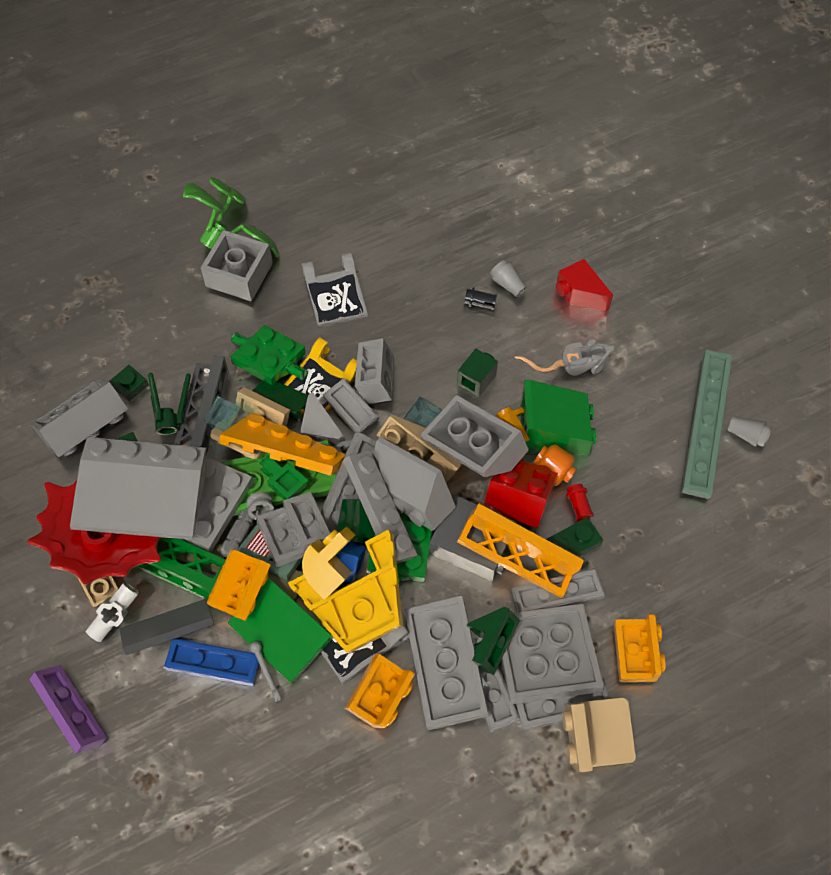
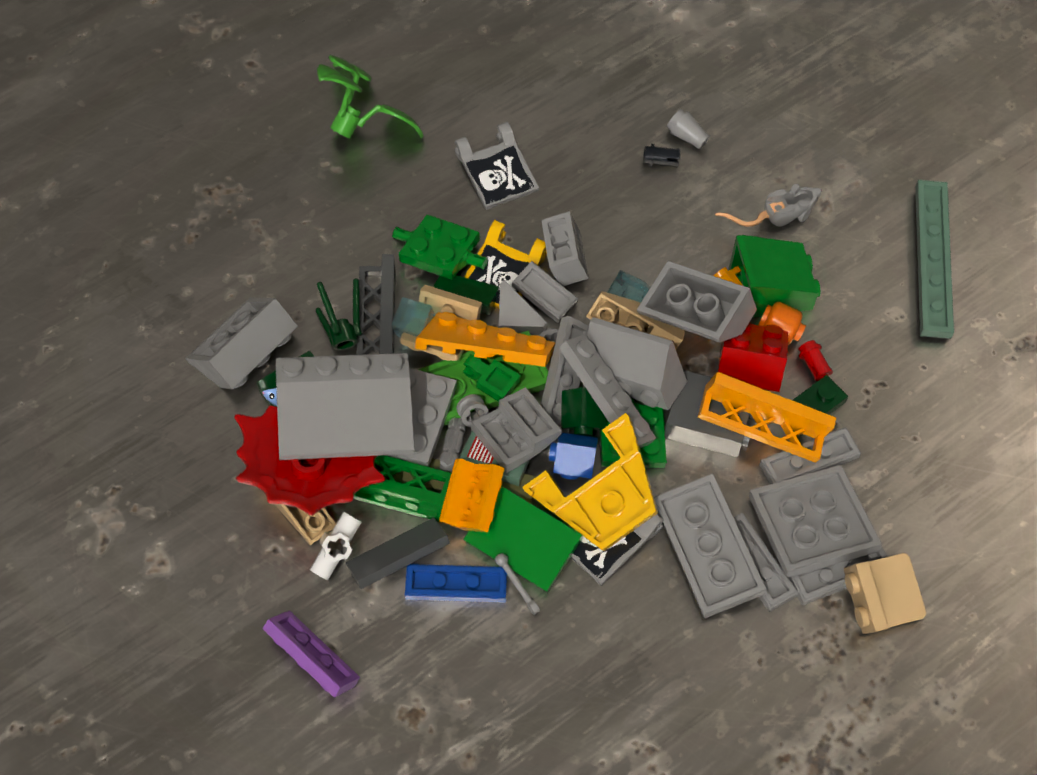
camera: 10 degrees left, 0 degrees up
dark green plate [109,365,149,402] -> none
light grey brick [201,230,273,301] -> none
yellow brick [302,527,355,600] -> none
light orange bracket [345,654,415,728] -> none
dark green brick [457,348,498,397] -> none
dark green slope [466,607,520,675] -> none
red slope [556,259,613,312] -> none
light orange bracket [613,614,666,682] -> none
light grey cone [728,416,772,447] -> none

